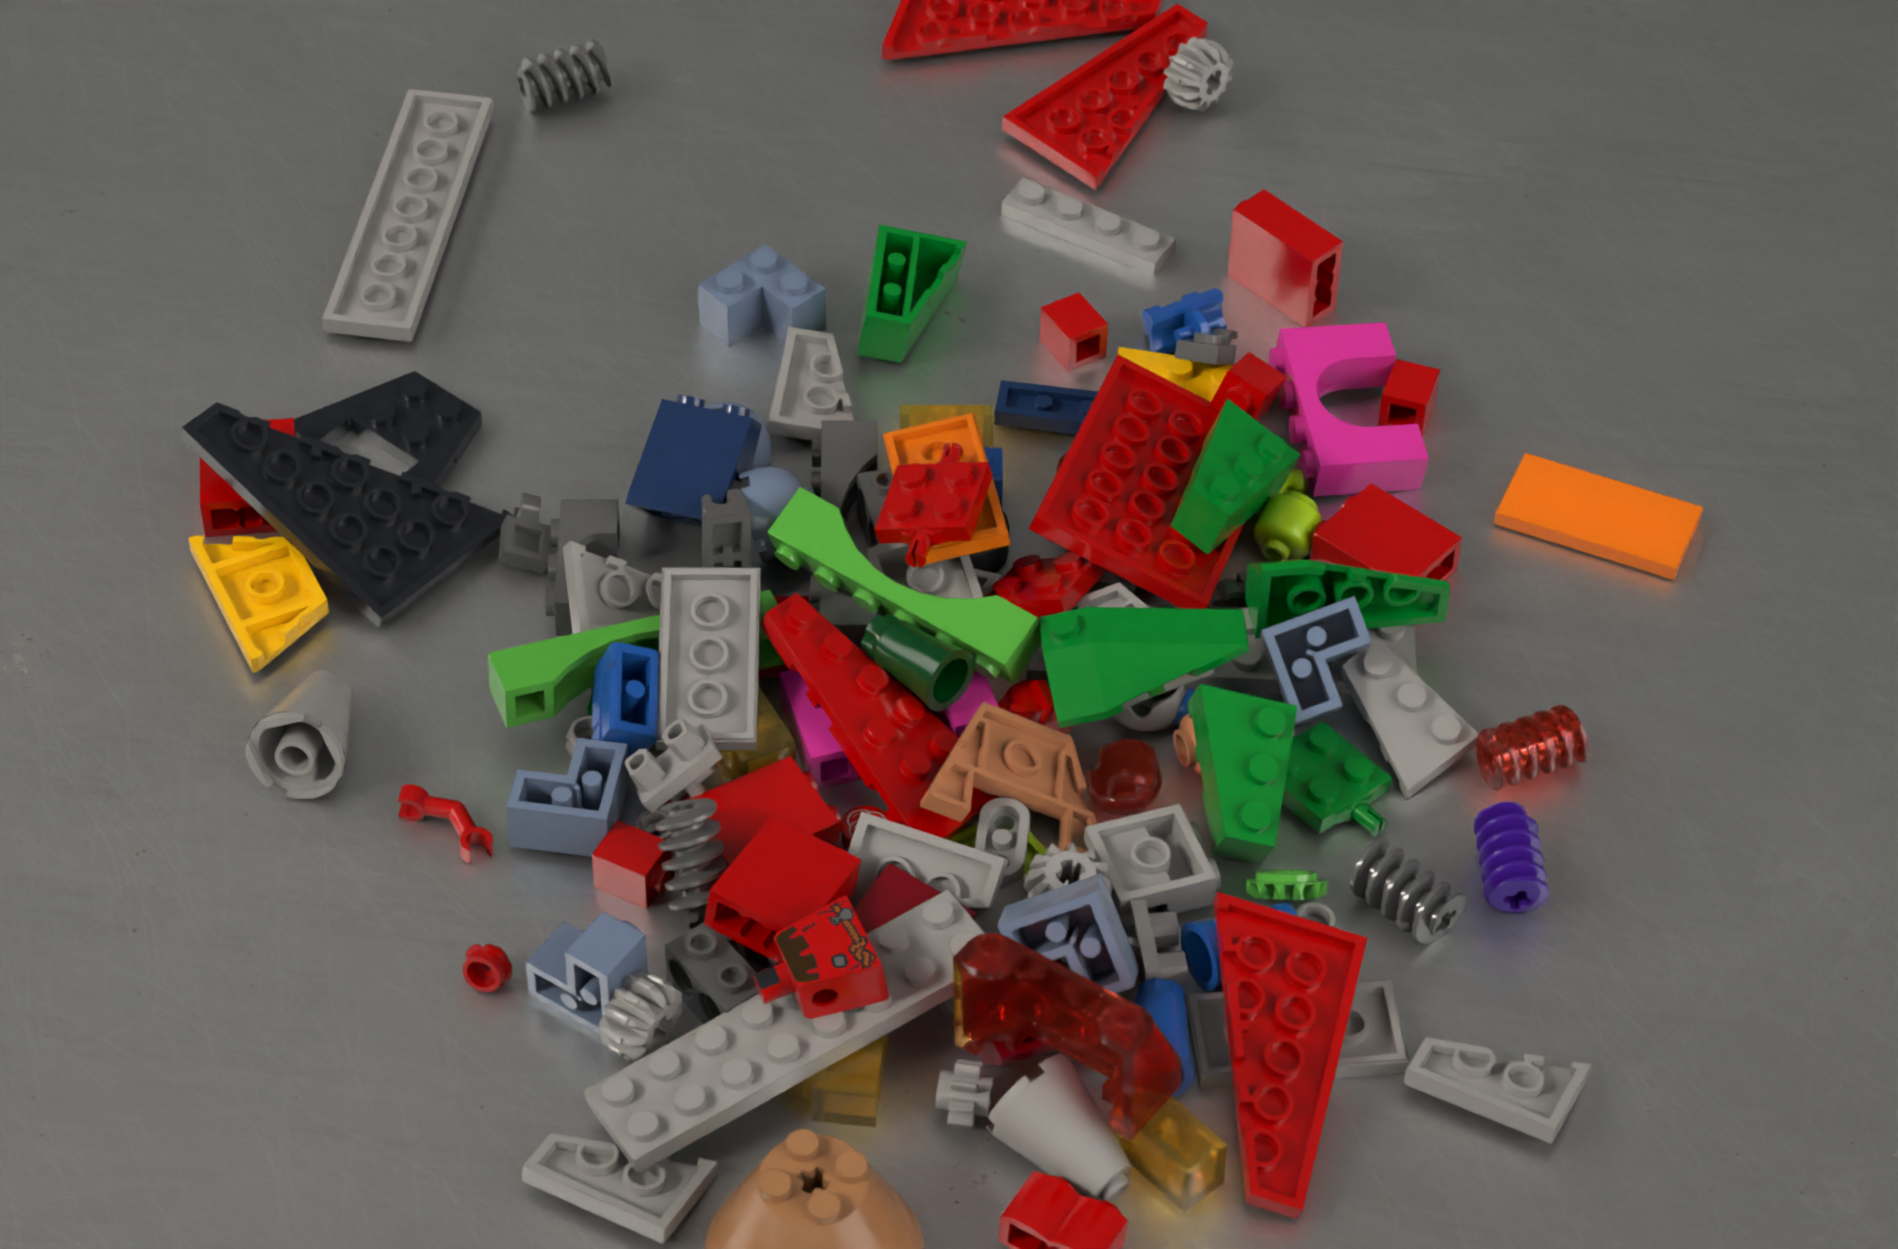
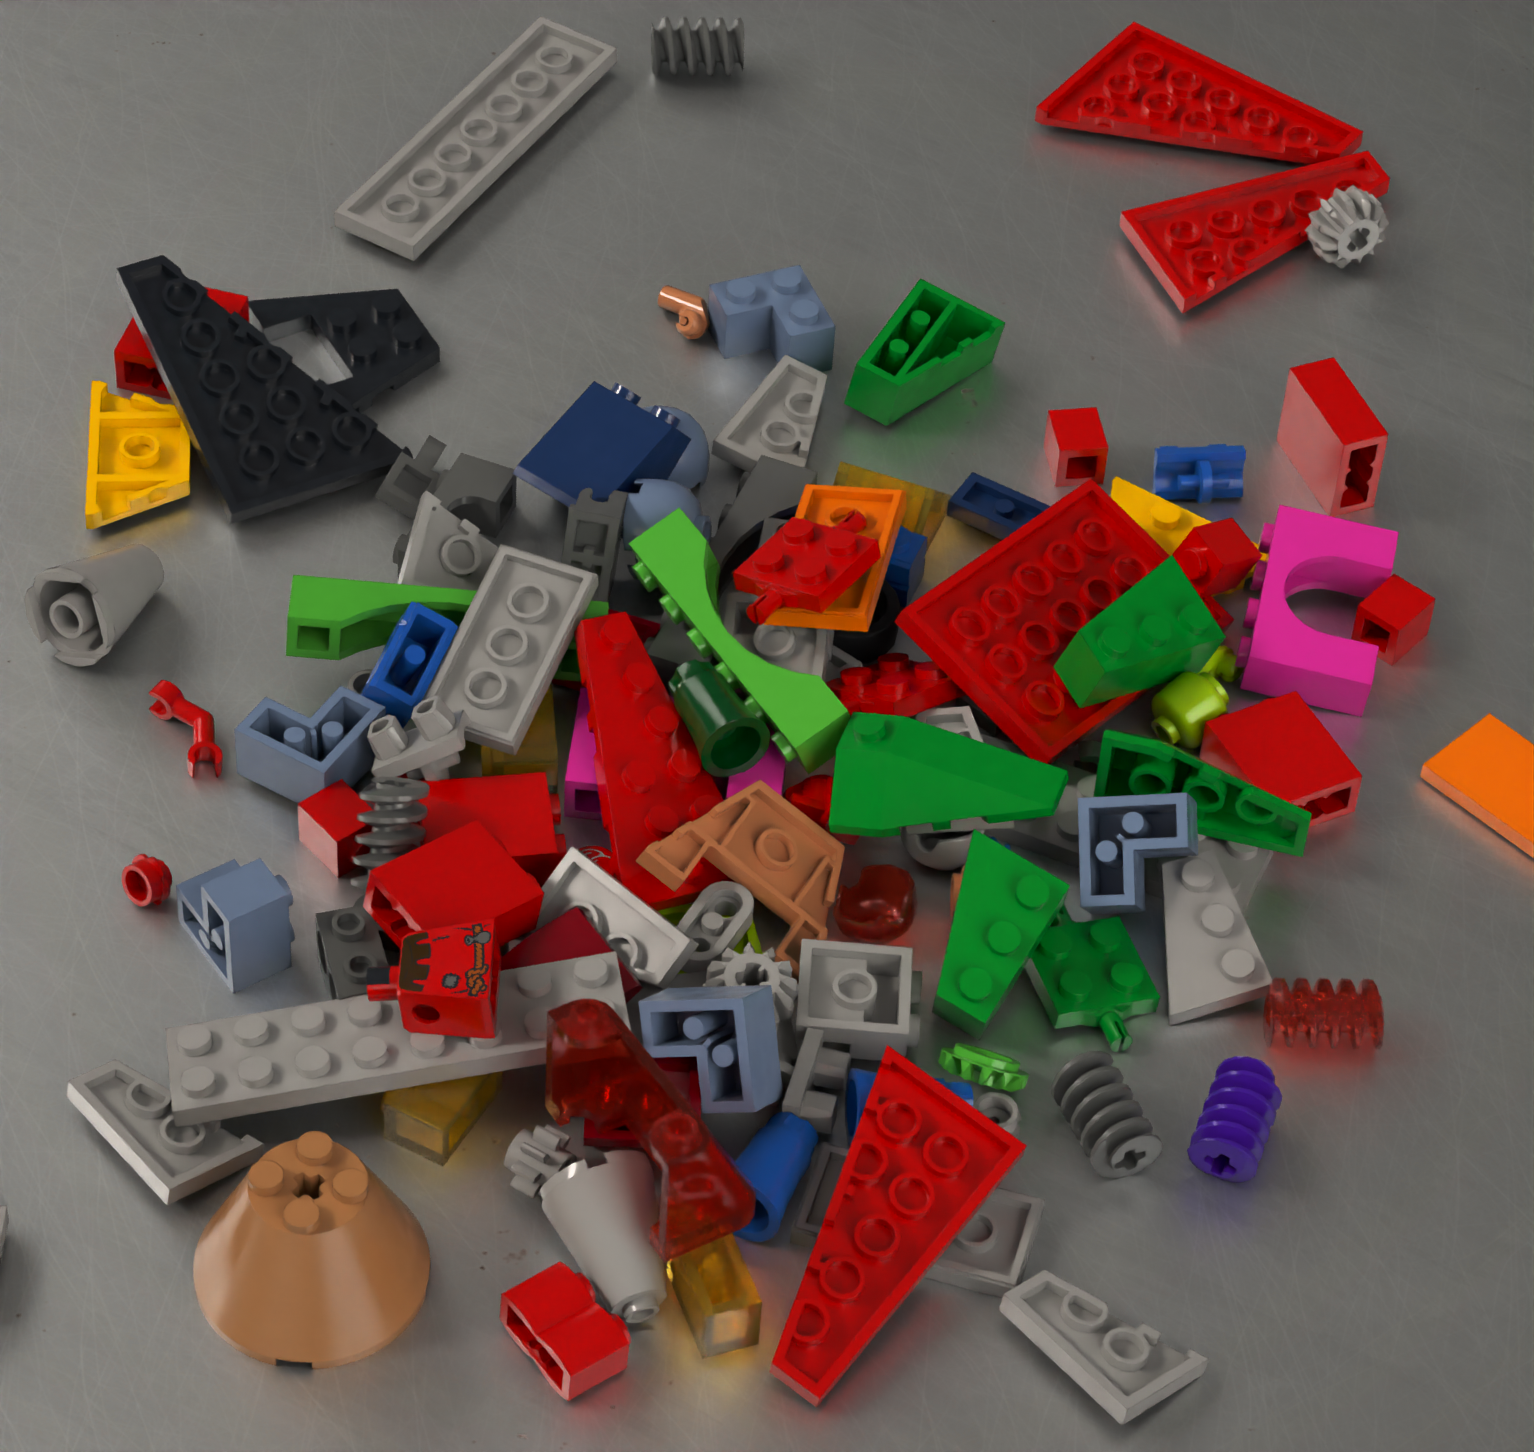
camera: 20 degrees right, 0 degrees up
light grey gear [599,970,683,1062] -> none
light grey plate [1001,177,1176,277] -> none
dark grey plate [1175,328,1238,365] -> none
none -> nougat arm [658,285,709,339]

